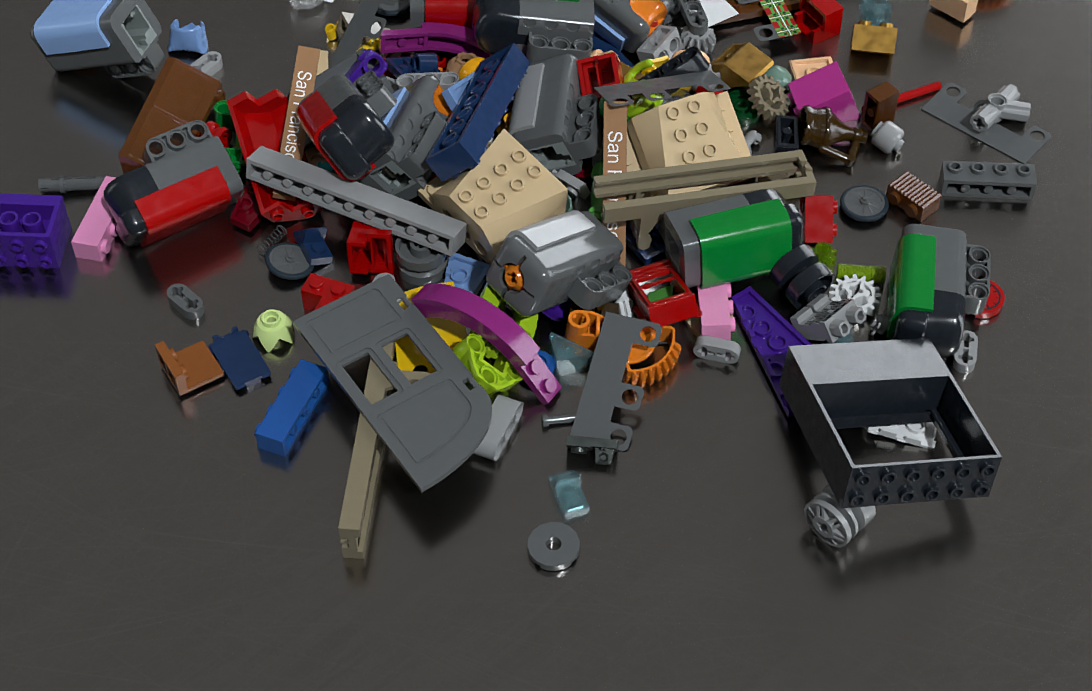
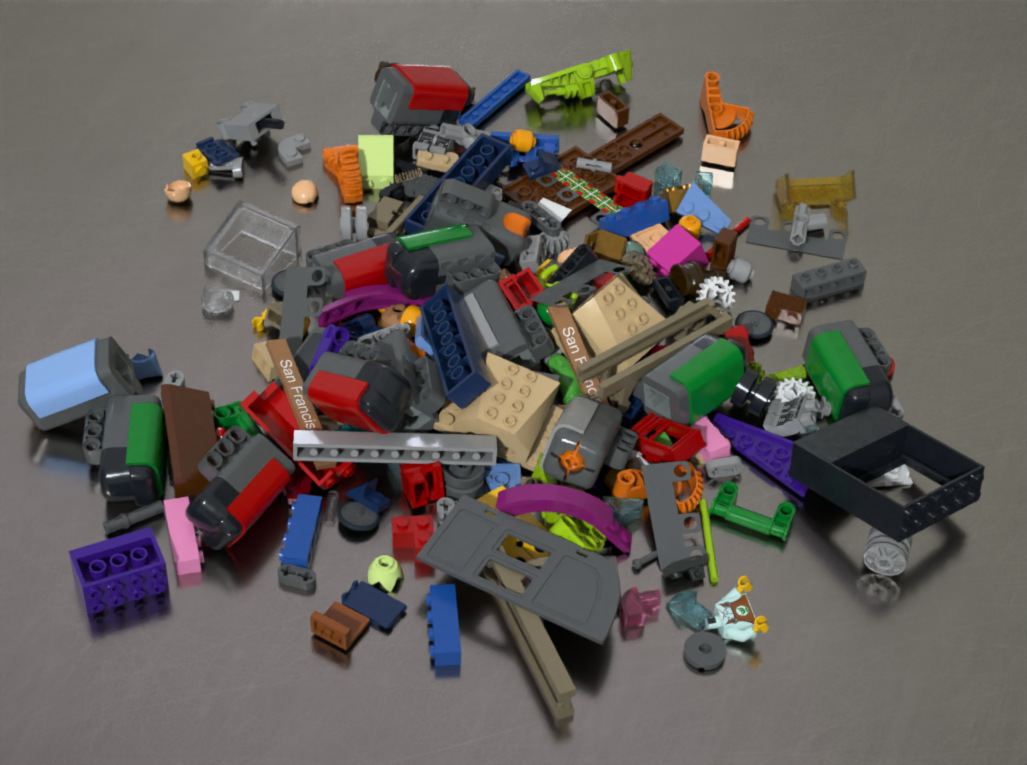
camera: 30 degrees left, 5 degrees down
none -> piece [82,395,167,507]
none -> blue brick [279,494,323,569]
none -> blue brick [599,196,670,238]
none -> clear pink brick [620,587,661,629]
none -> medium blue wing [676,181,731,234]
none -> light orange head [678,215,702,239]
none -> clear light blue brick [695,171,713,198]
none -> white gear [696,276,736,316]
none -> lime piece [699,499,719,583]
none -> torso [705,576,769,642]
none -> green piece [709,481,796,541]
none -> clear yellow windscreen [775,170,856,210]

